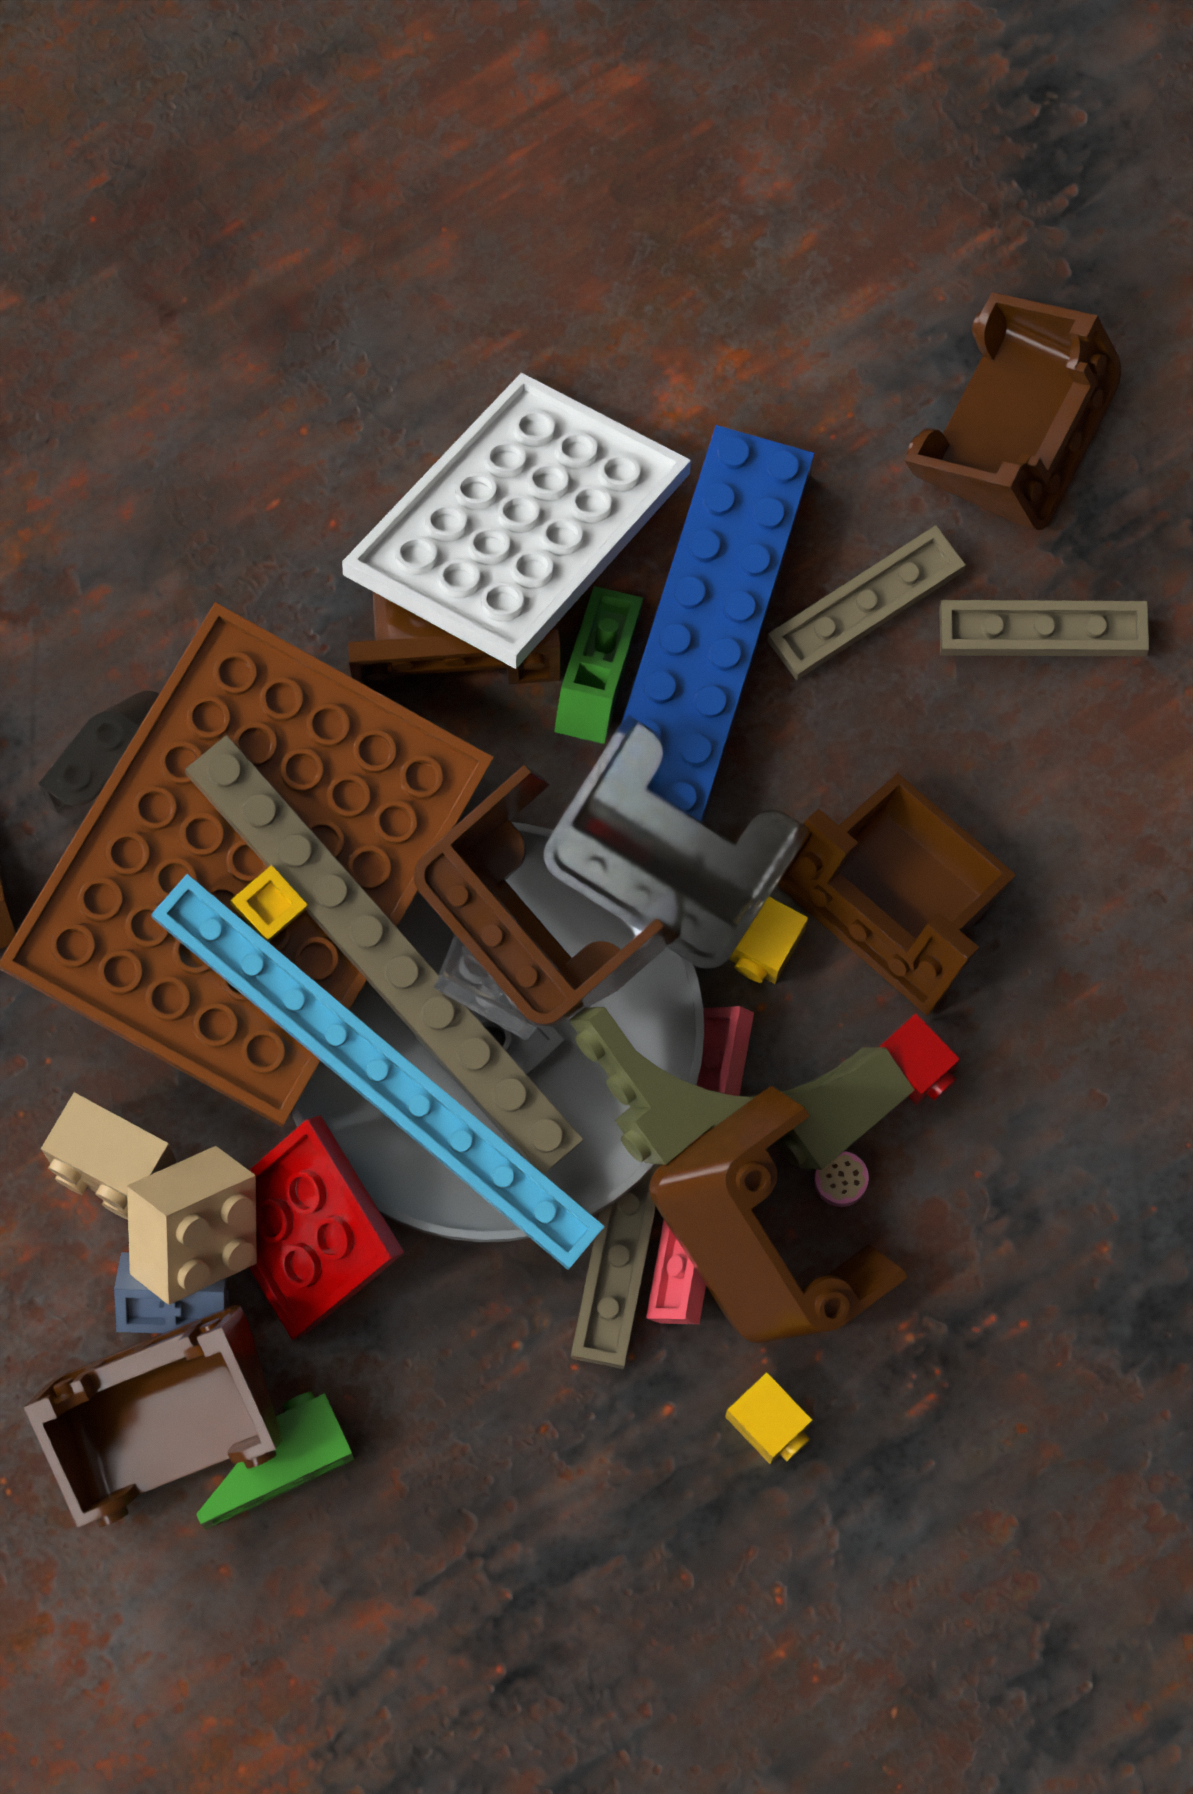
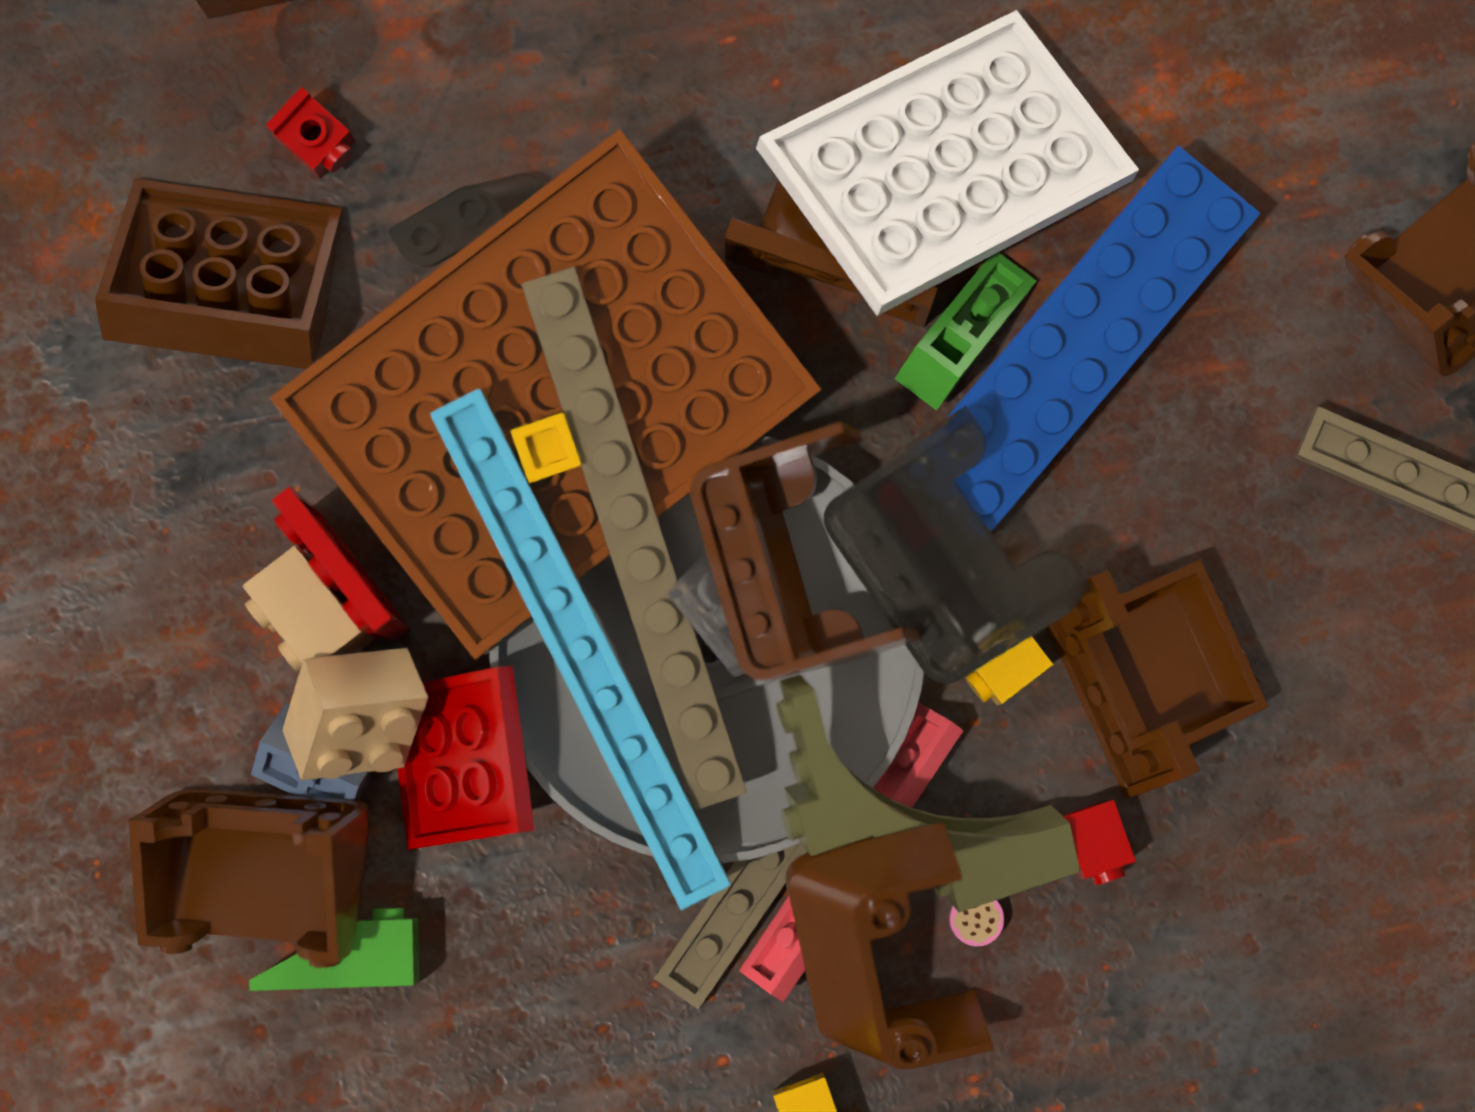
camera: 25 degrees right, 10 degrees up
dark tan plate [767,525,966,681] -> none
none -> red plate [271,487,411,642]

